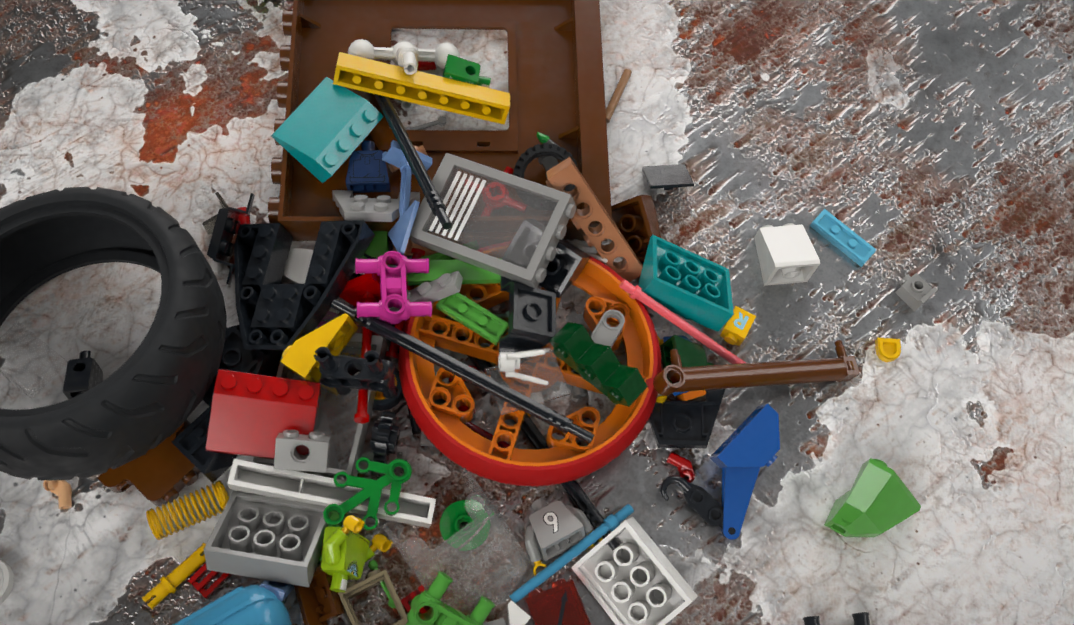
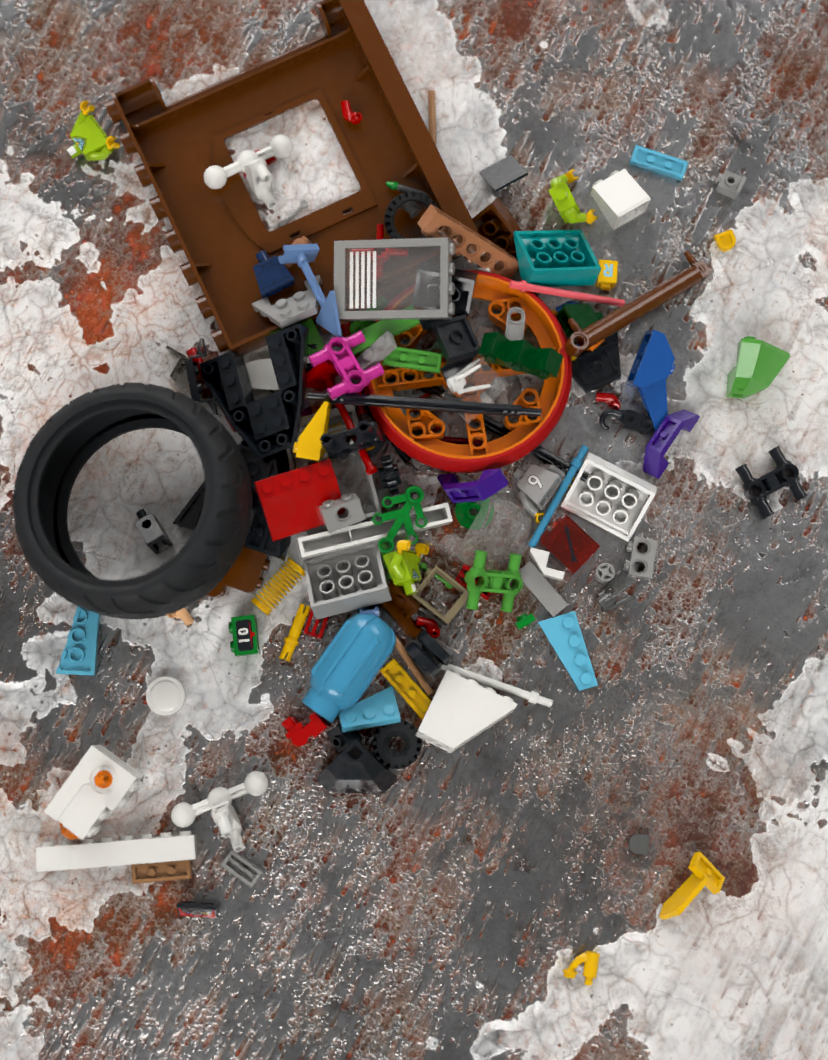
camera: 15 degrees left, 15 degrees up
teal slope [271,77,384,183] -> none
yellow brick [333,52,510,125] -> none
black axle [374,94,452,229] -> none
green torso [442,54,491,88] -> none
none -> brick [228,615,260,657]
none -> red arm [341,100,362,124]
none -> dark purple slope [437,468,509,503]
none -> lime torso [548,169,598,224]
none -> dark purple slope [643,409,700,479]

